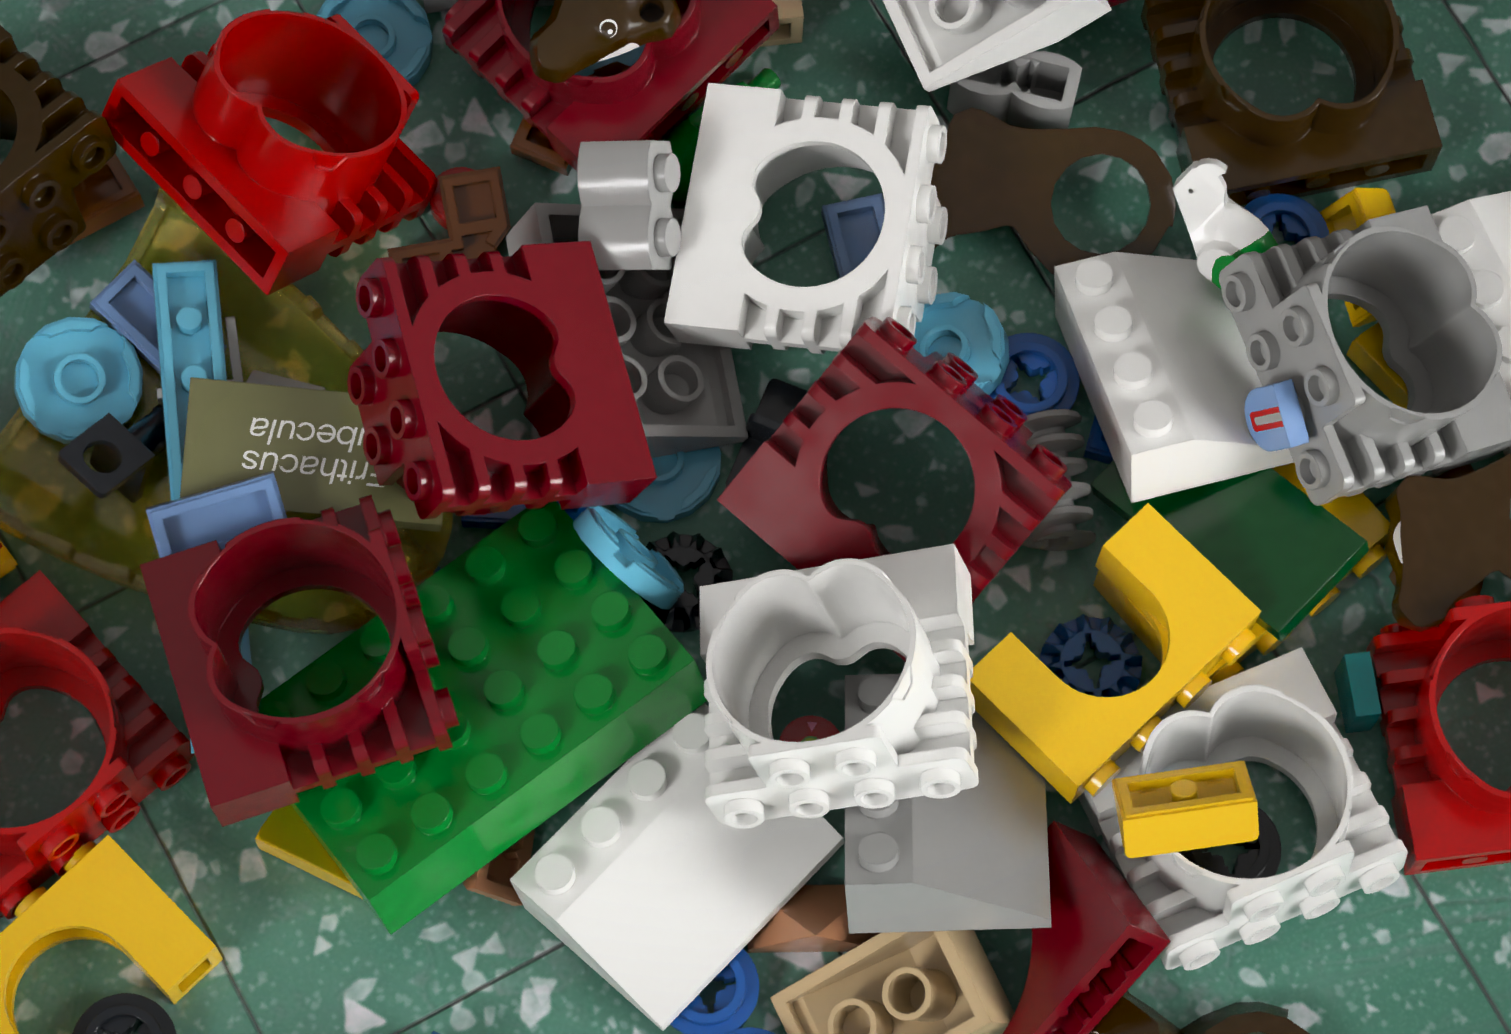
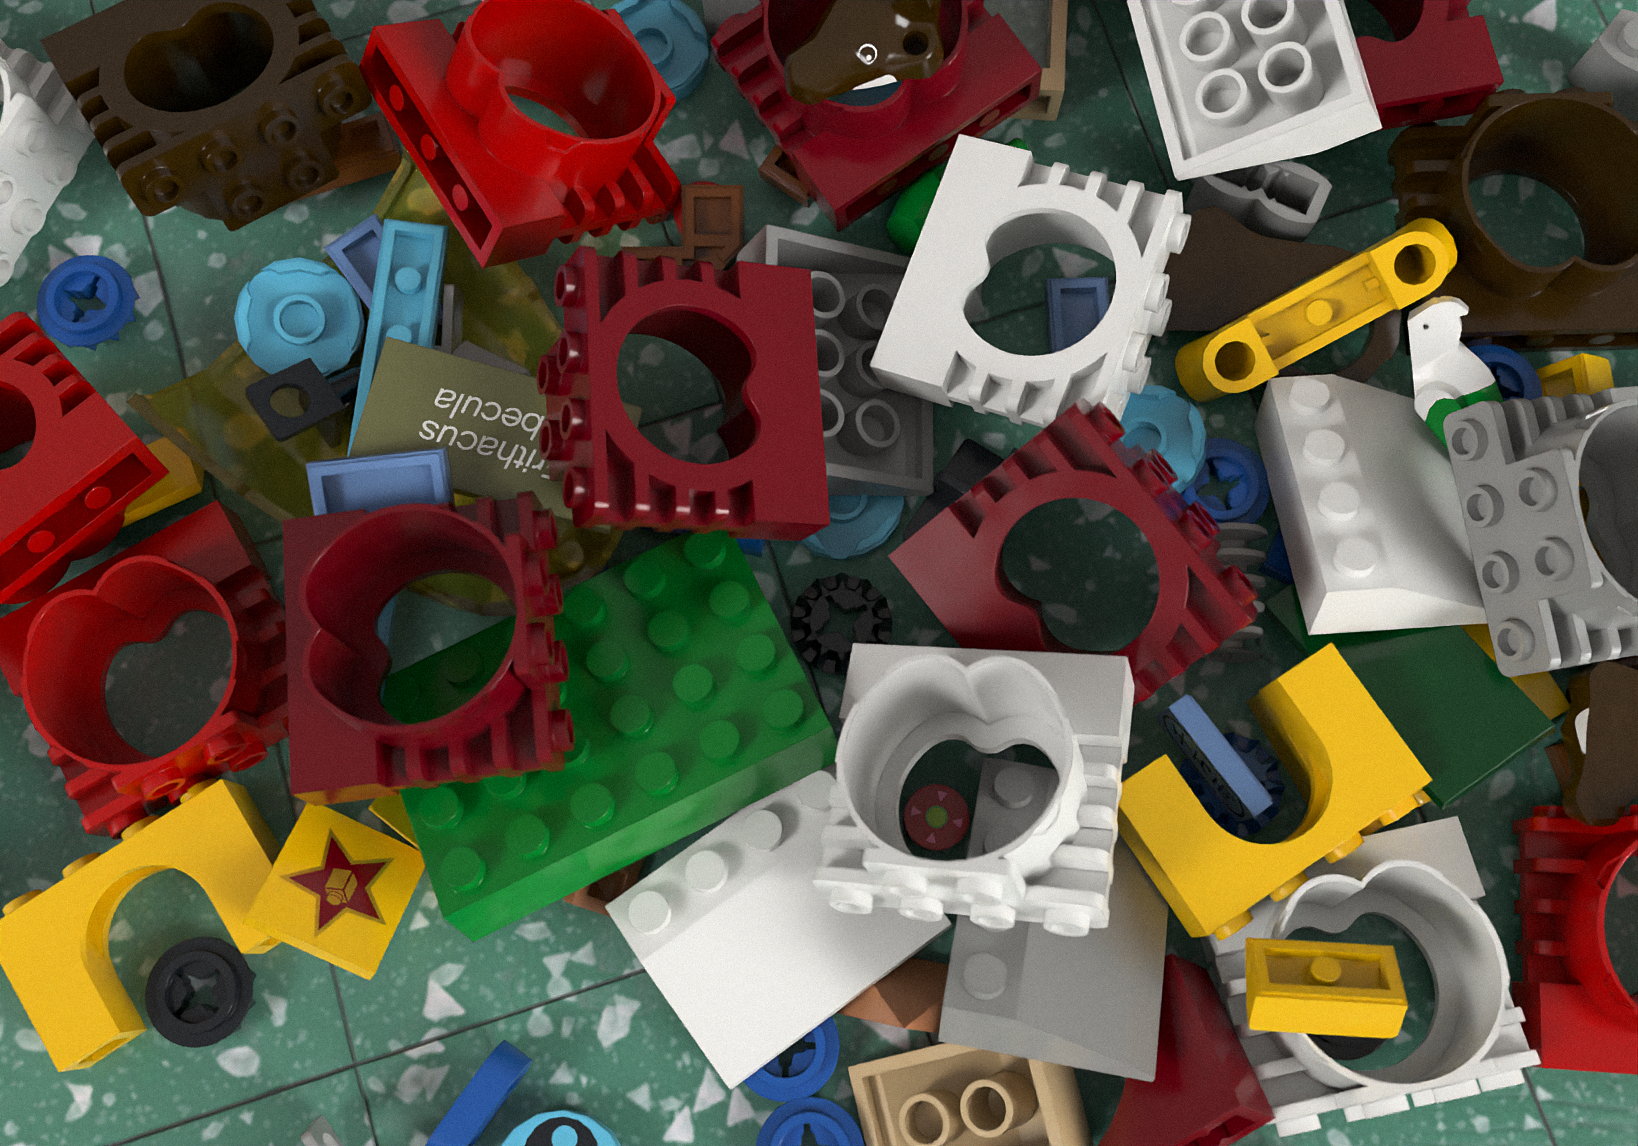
camera: 15 degrees right, 5 degrees up
medium azure tile [573,506,684,610] -> none
light grey brick [577,140,681,270] -> none
medium blue tile [1245,379,1309,452] -> none
teal tile [1334,651,1382,733] -> none
none -> yellow tile [242,802,425,981]
none -> medium blue tile [1155,693,1273,823]
none -> yellow plate [1175,218,1458,402]

